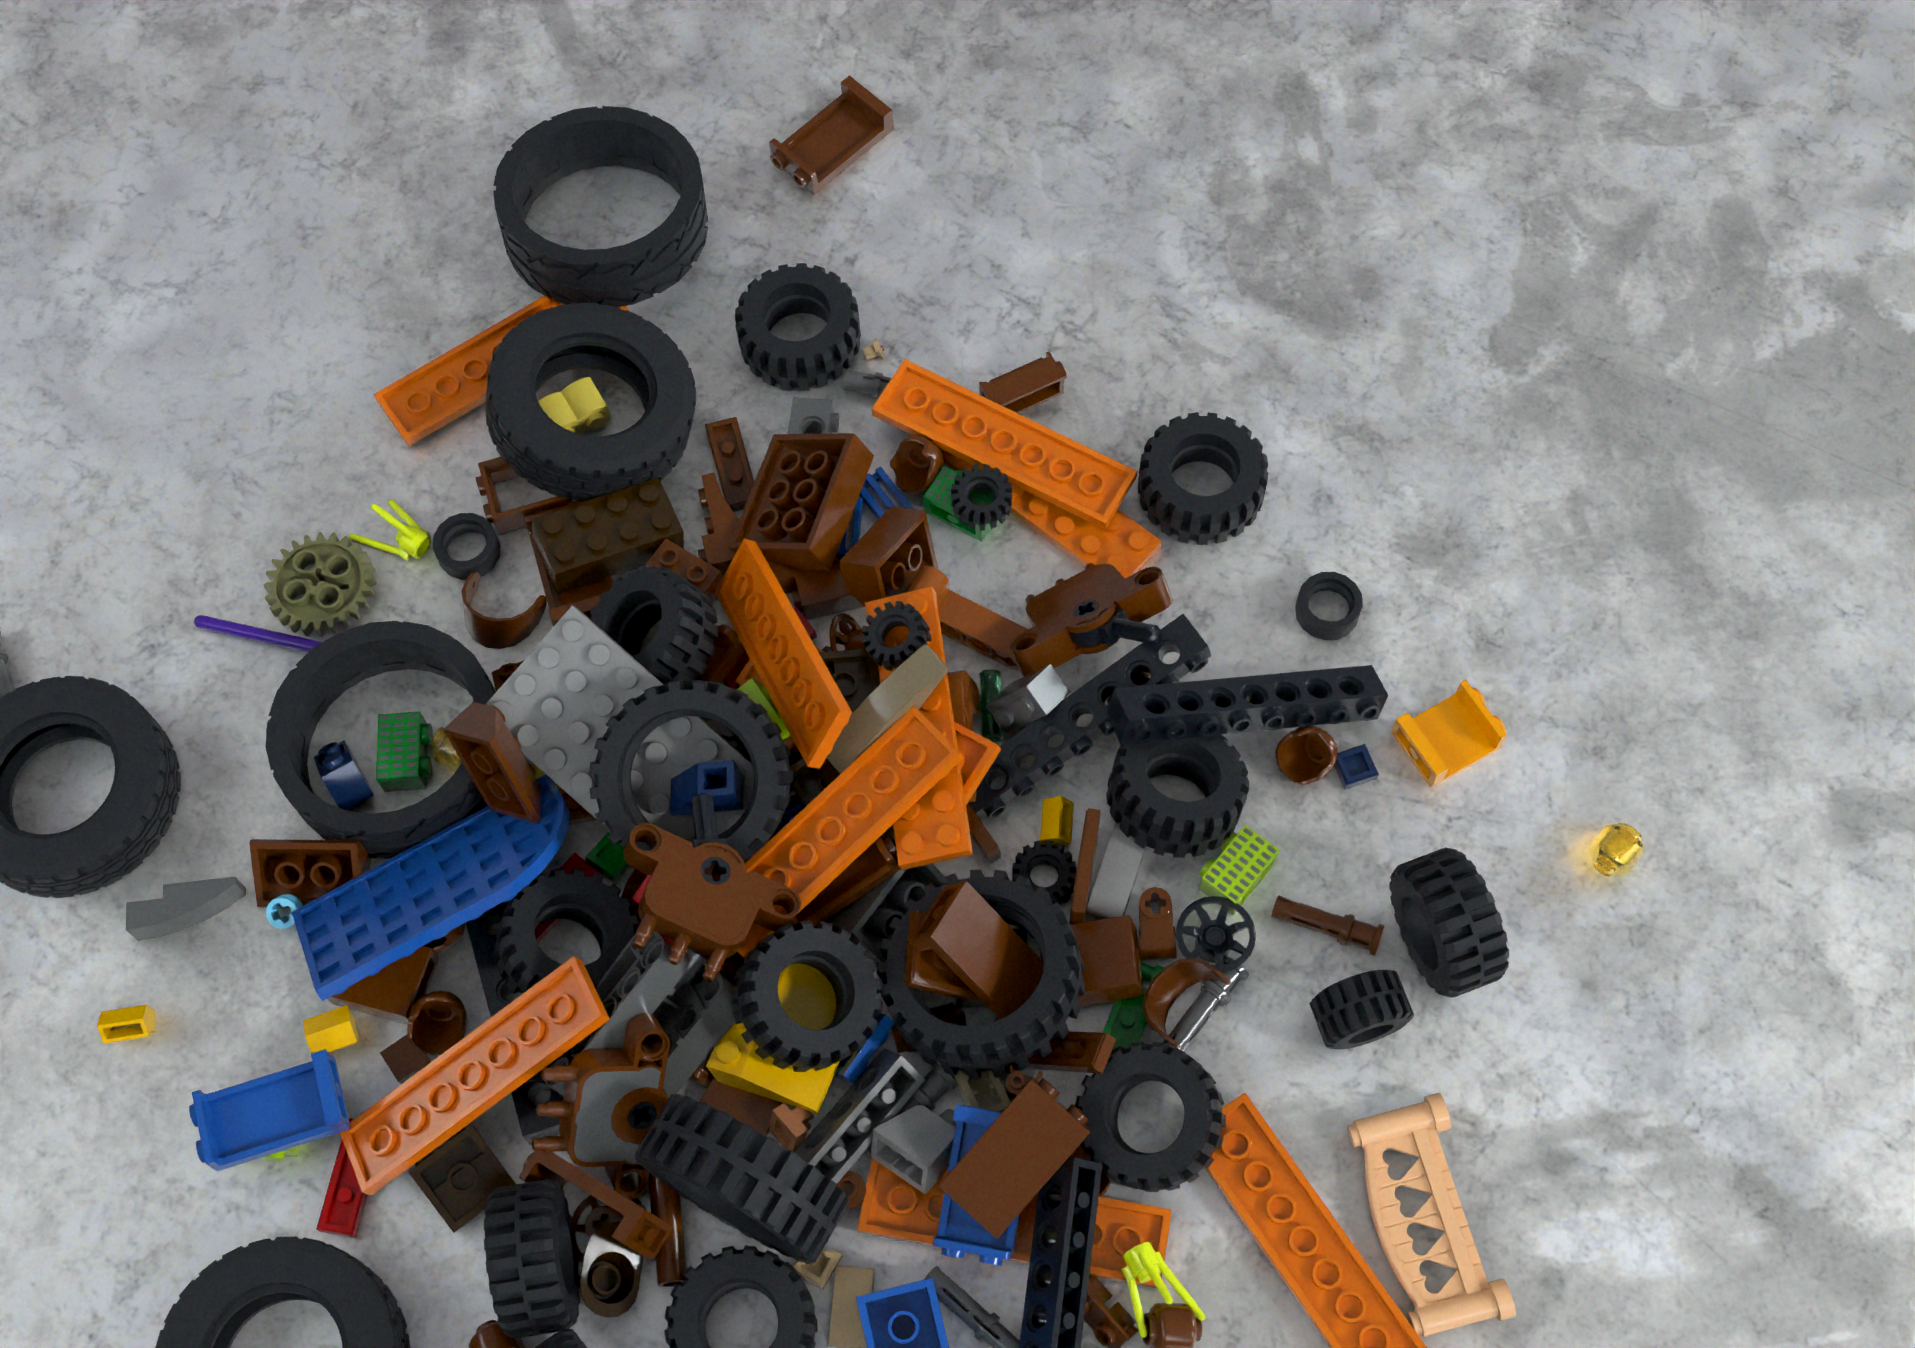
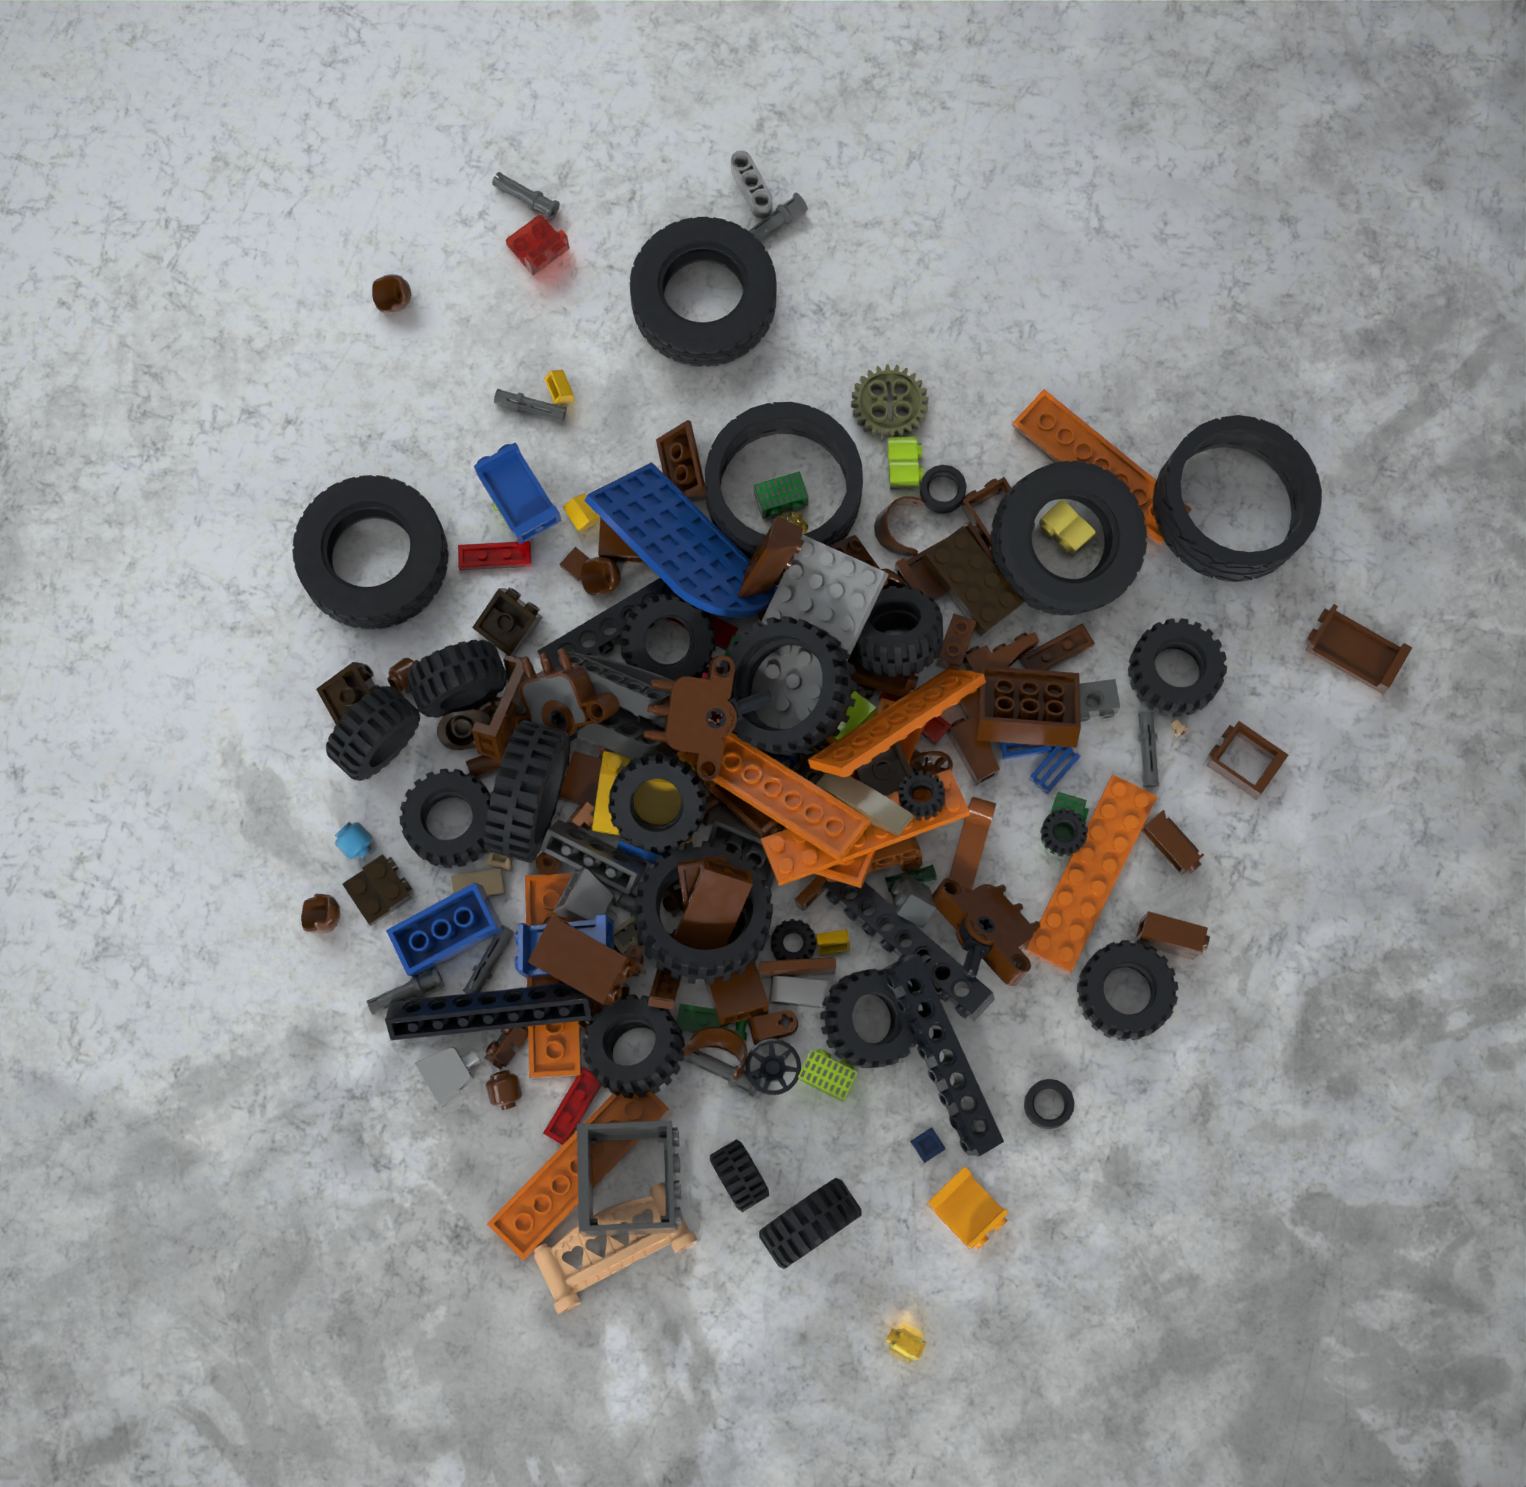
camera: 75 degrees right, 10 degrees up
dark grey slope [126,877,246,941] -> none
dark purple piece [194,615,322,653] -> none
medium azure bush [266,894,303,929] -> none
dark blue slope [313,740,374,810] -> none
orange plate [340,956,610,1196] -> none
neon yellow plant [349,499,432,561] -> none
dark blue slope [670,760,744,816] -> none
reddish brown slope [839,506,938,607] -> none
orange plate [871,359,1138,530] -> none
reddish brown hair [890,435,945,494] -> none
neon yellow plant [1121,1242,1205,1338] -> none
reddish brown pin [1271,895,1385,956] -> none
reddish brown hair [1275,726,1338,785] -> none
none -> dark grey pin [494,389,567,422]
none -> red tile [543,1067,602,1145]
none -> dark grey window [577,1120,682,1237]
none -> lime brick [888,436,924,489]
none -> reddish brown brick [1135,911,1210,960]
none -> reddish brown window [1207,721,1289,799]

